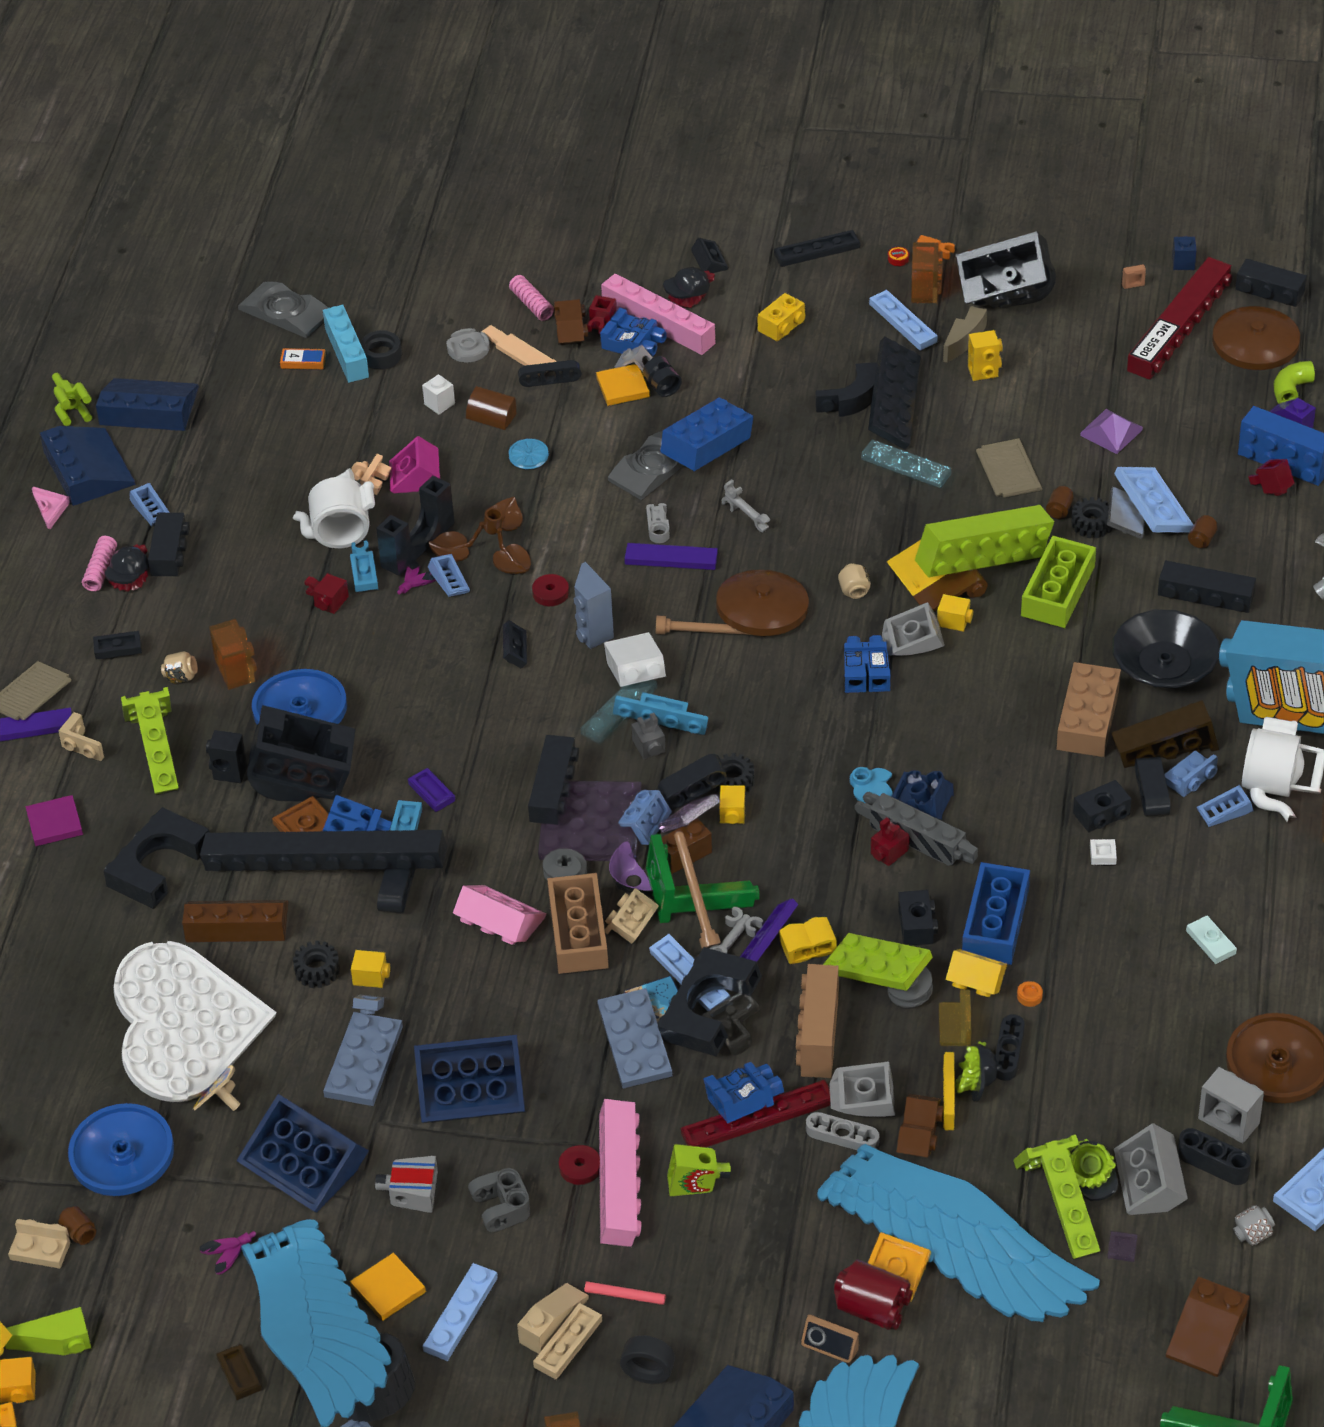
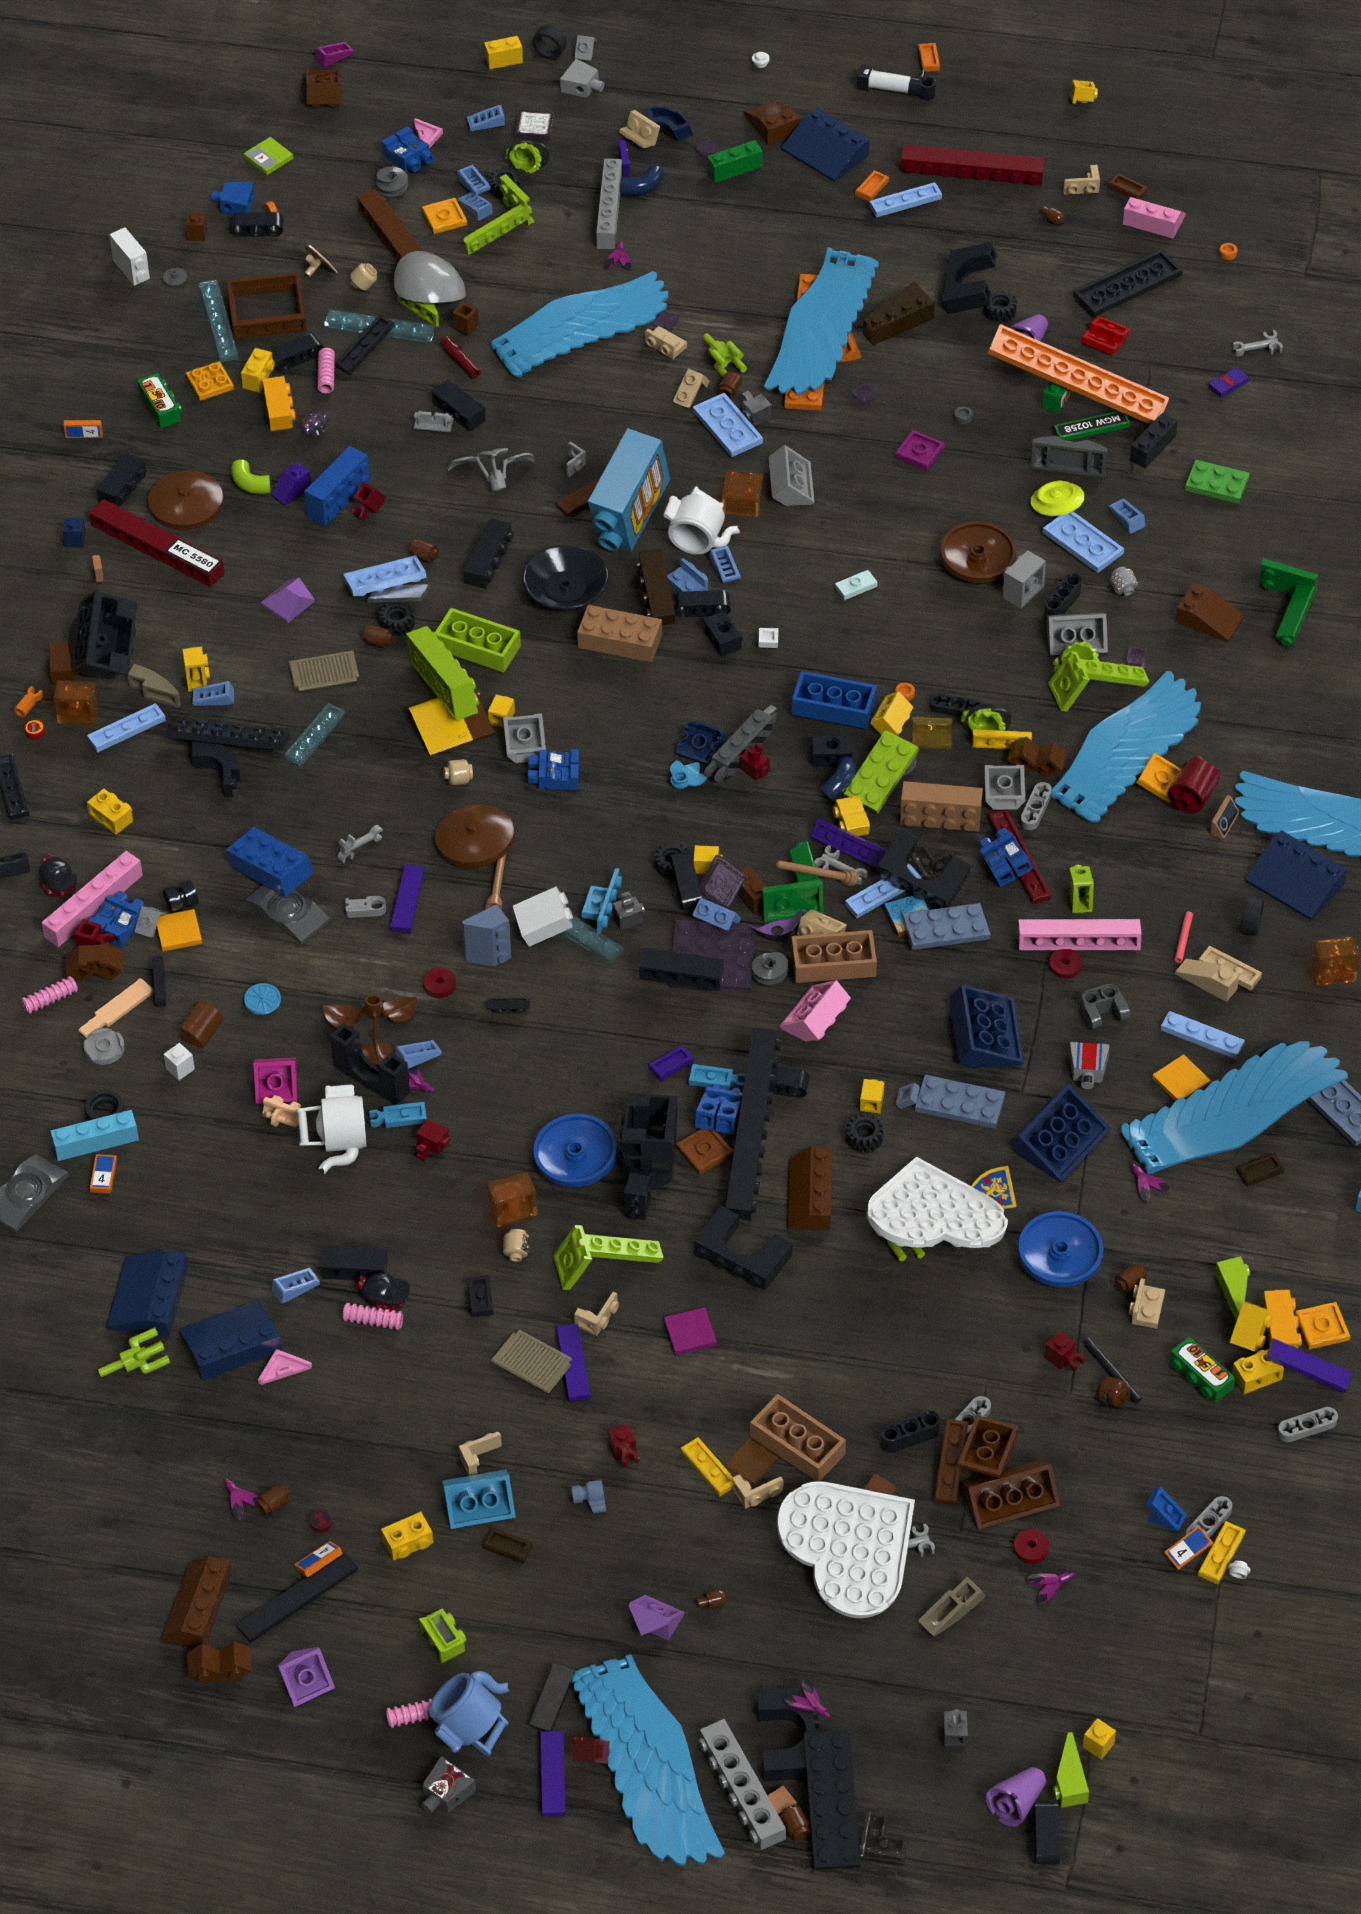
camera: 90 degrees left, 5 degrees up
none -> medium blue slope [192,681,234,706]
none -> dark blue cylinder [821,756,856,801]

